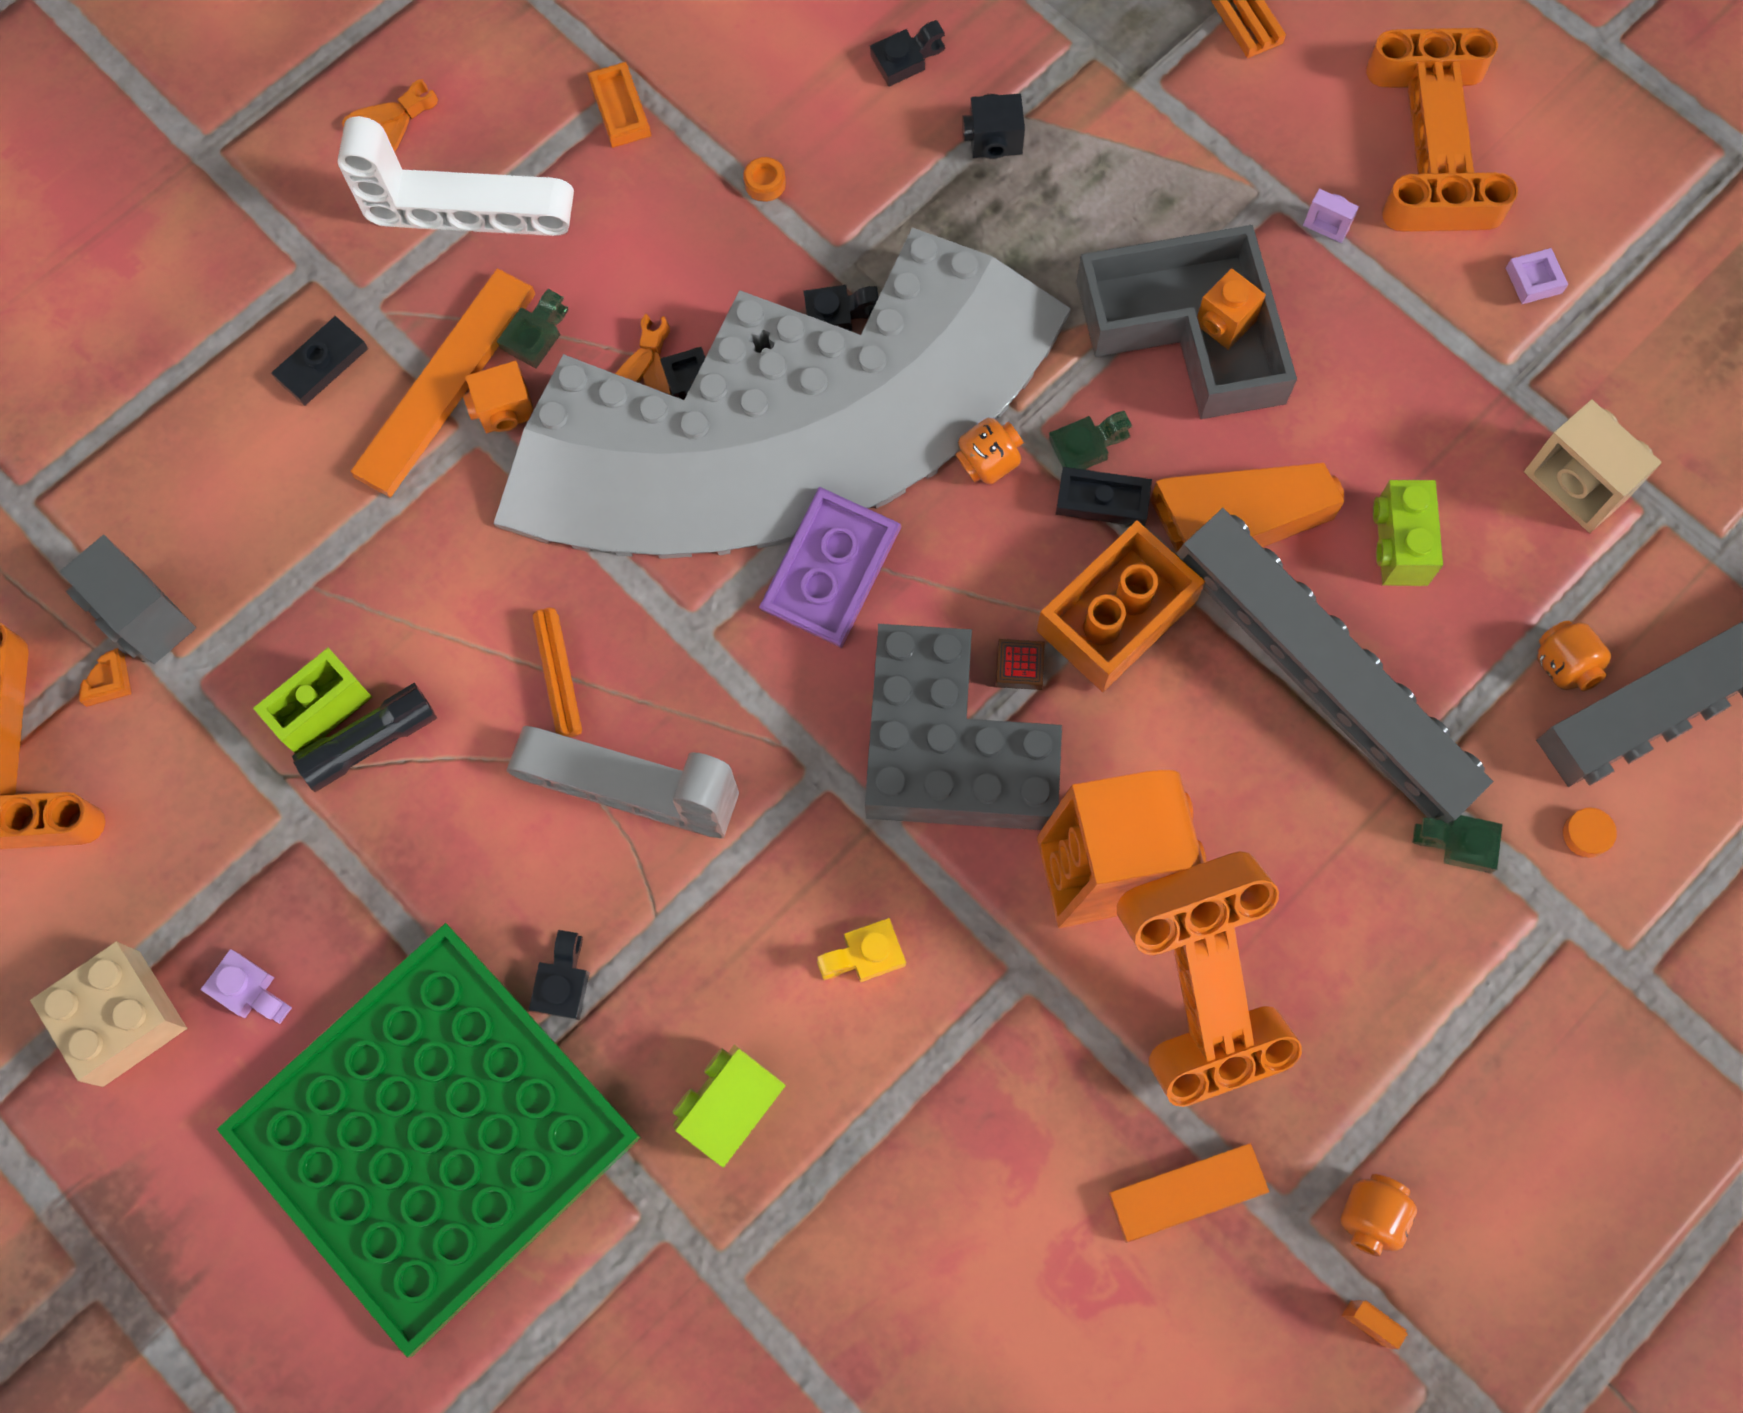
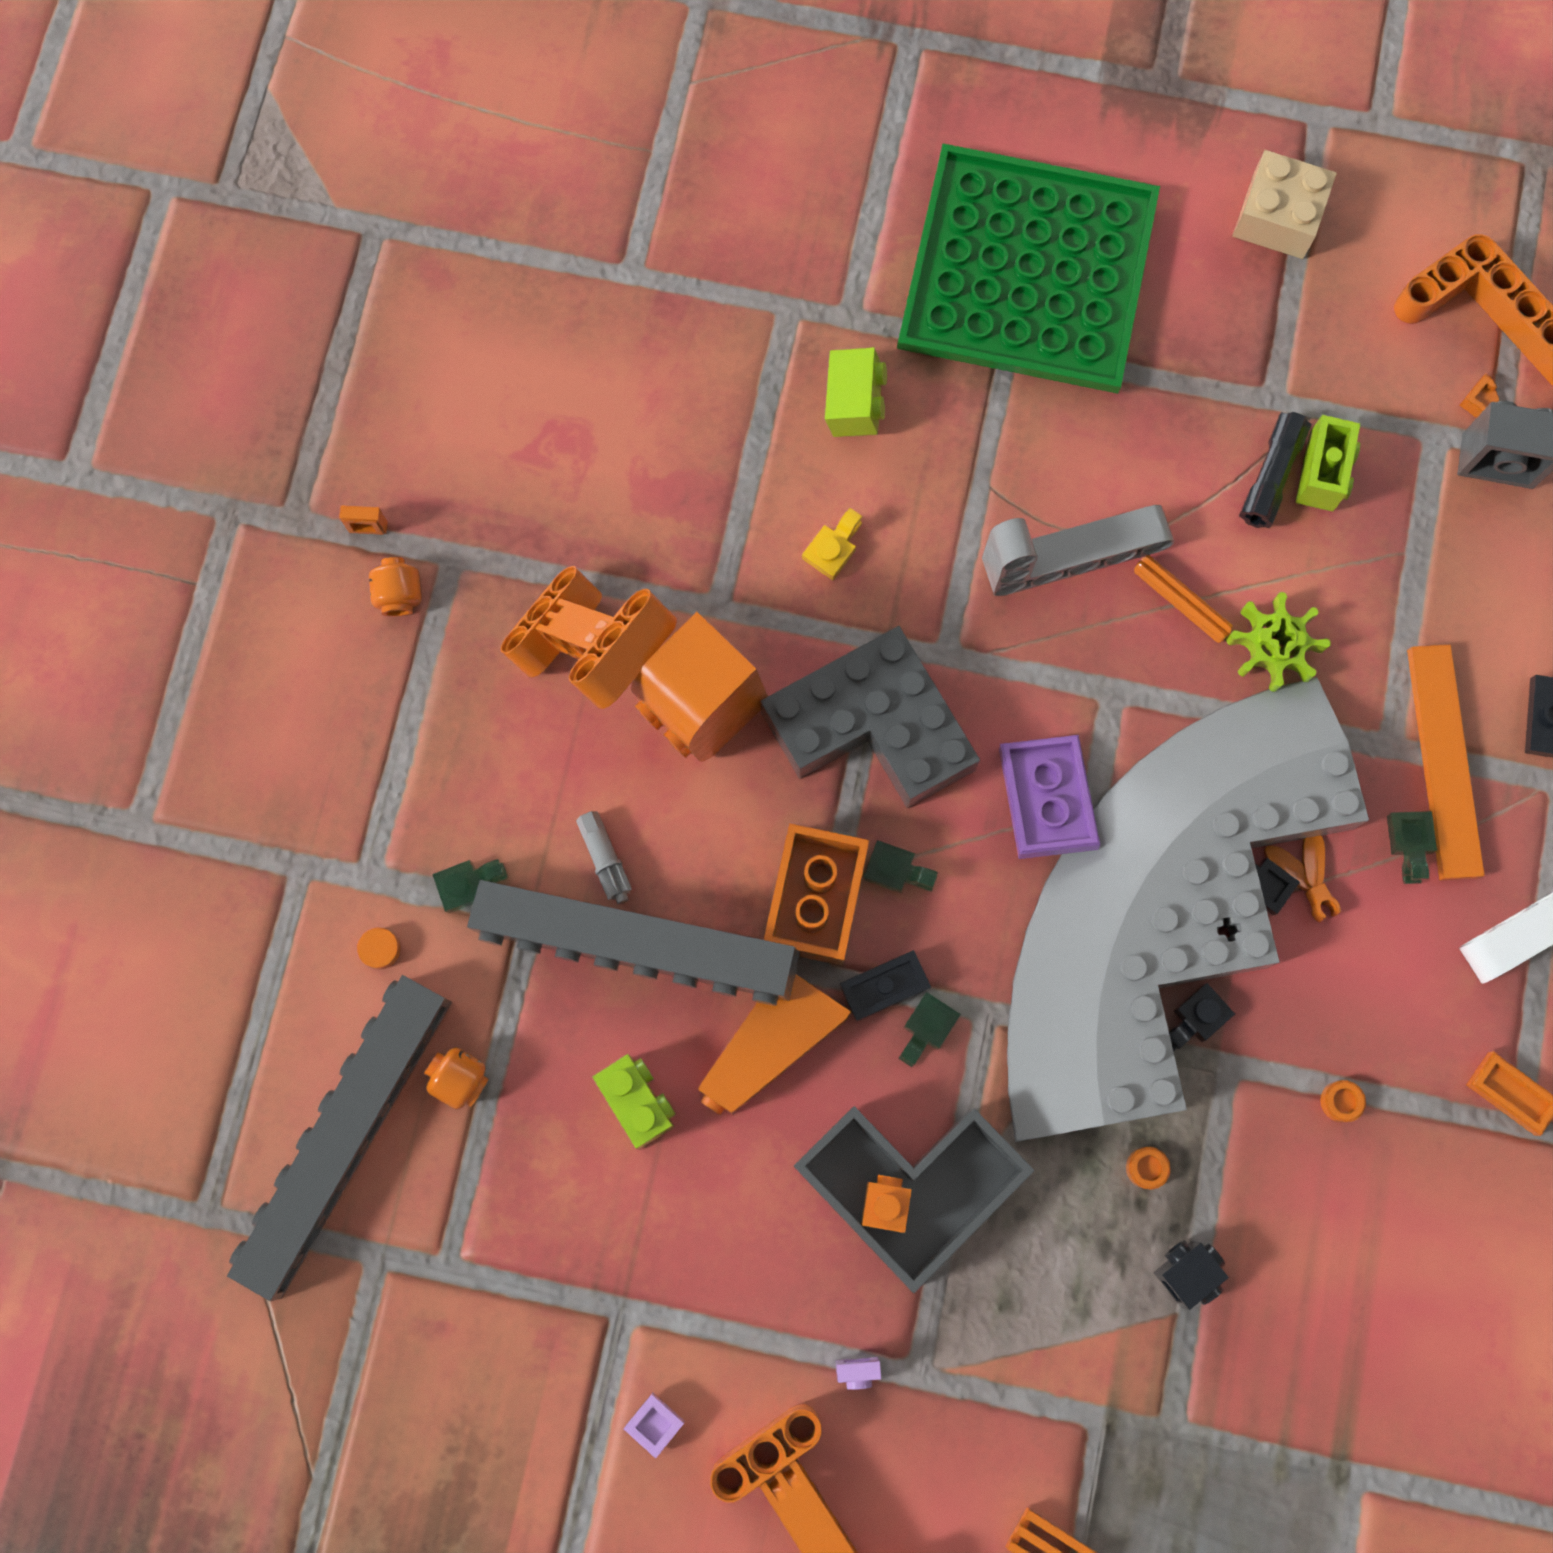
camera: 145 degrees right, 5 degrees up
lavender plate [200,949,292,1024] -> none
orange brick [463,360,534,434] -> none
black plate [529,930,590,1020] -> none
black plate [870,20,945,87] -> none
orange head [955,417,1024,485] -> none
tile [996,639,1045,690] -> none
orange tile [1108,1143,1270,1243] -> none
tan brick [1524,400,1662,533] -> none
none -> light grey piece [576,811,632,904]
none -> clear green plate [863,840,938,893]
none -> orange tile [1126,1147,1171,1189]
none -> lime gear [1226,592,1331,692]

